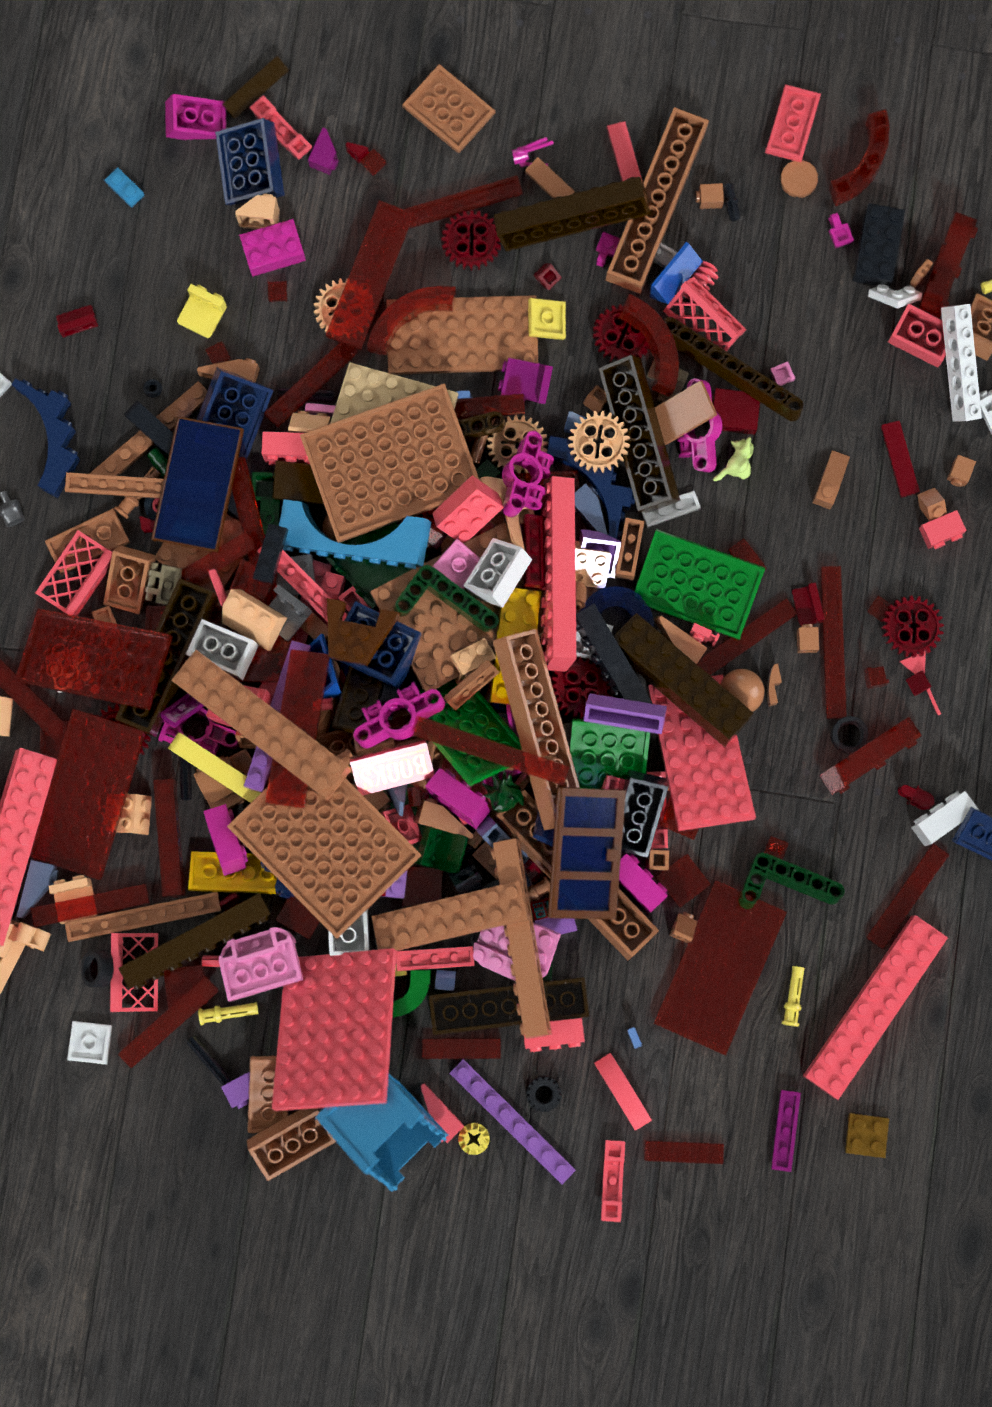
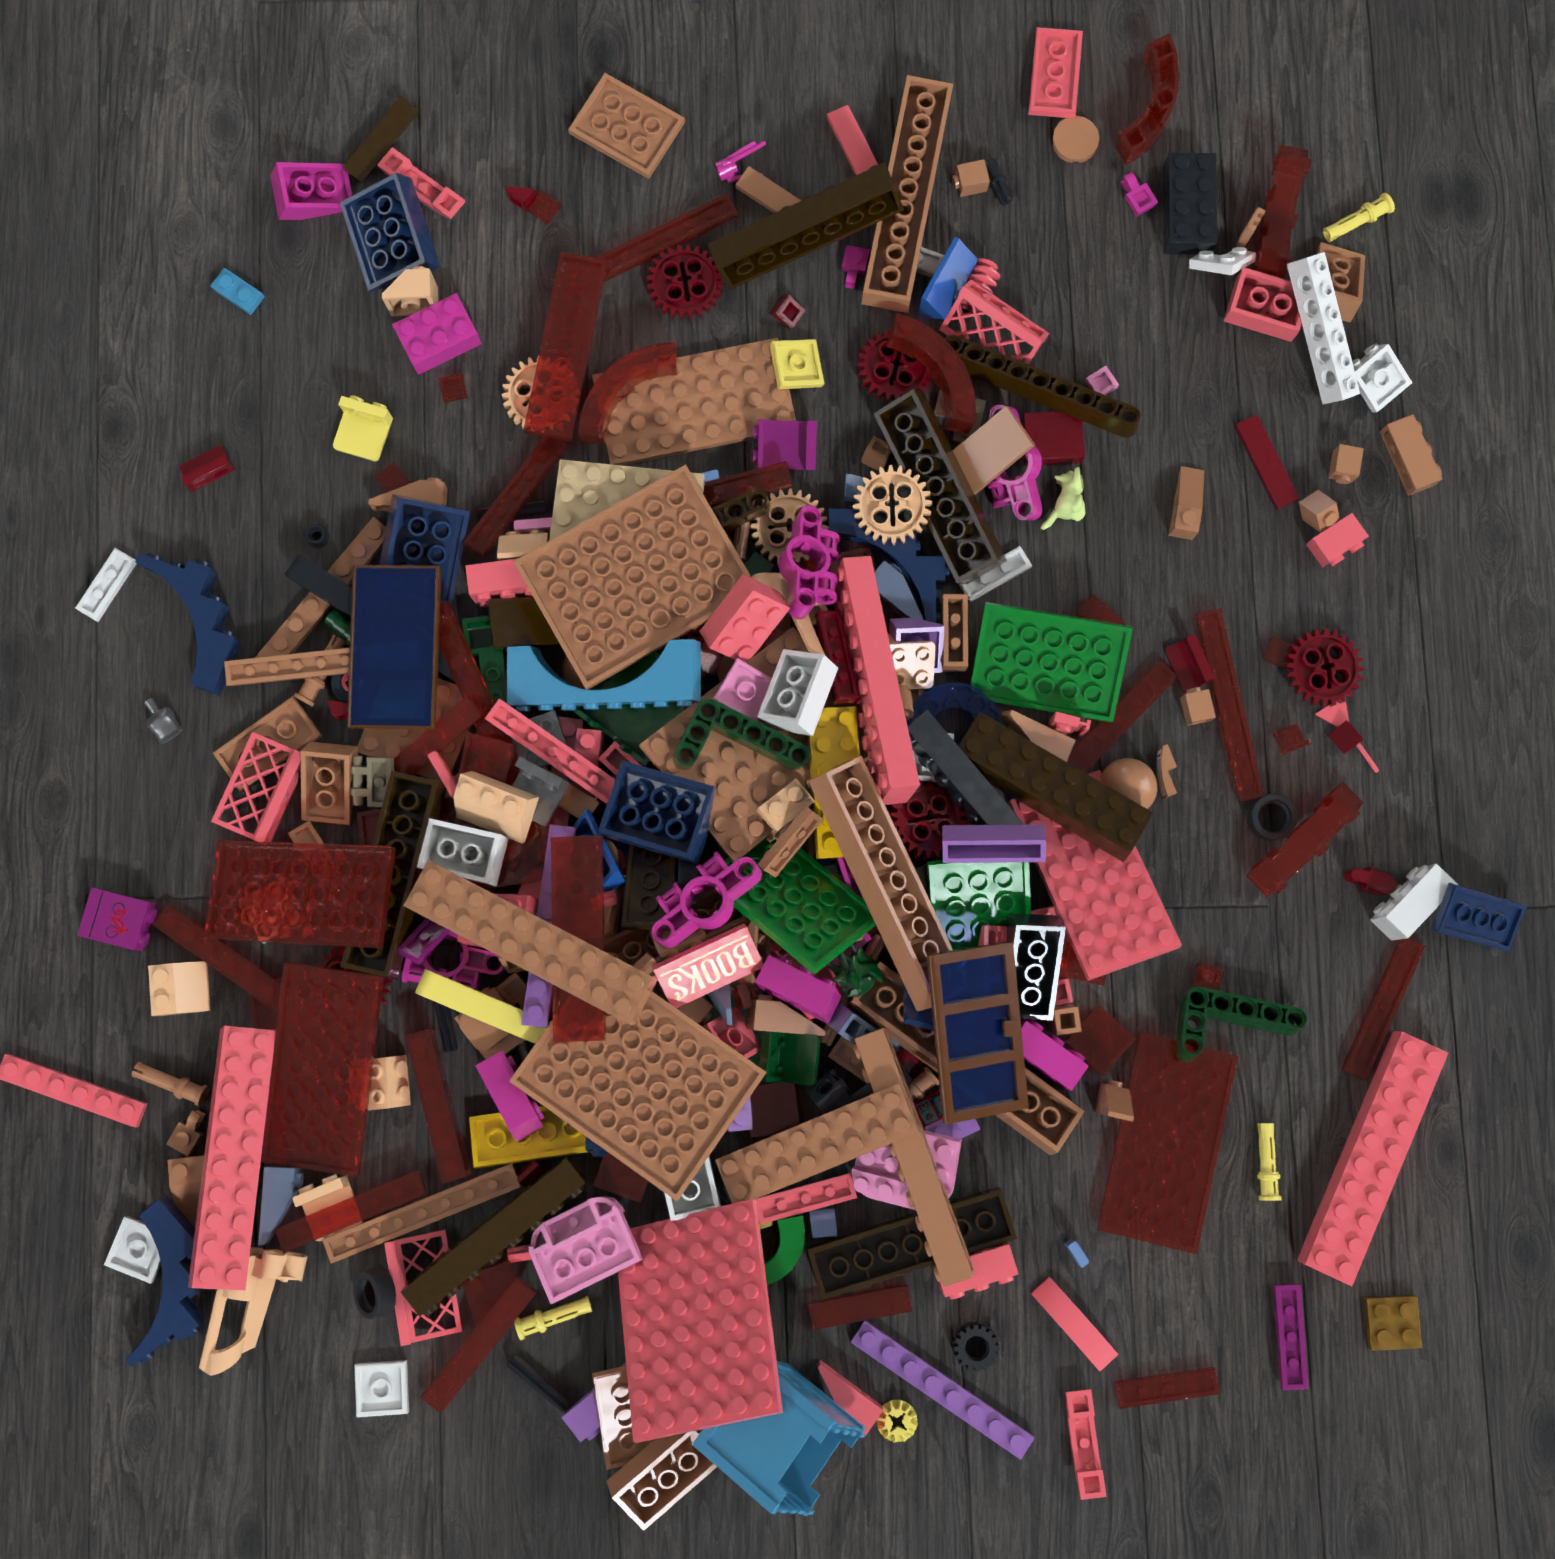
camera: 15 degrees left, 0 degrees up
black plate [253,524,288,584] -> none
magenta slope [308,127,339,175] -> none
reddish brown wing [327,598,401,666] -> none
clear red plate [413,716,570,786] -> none

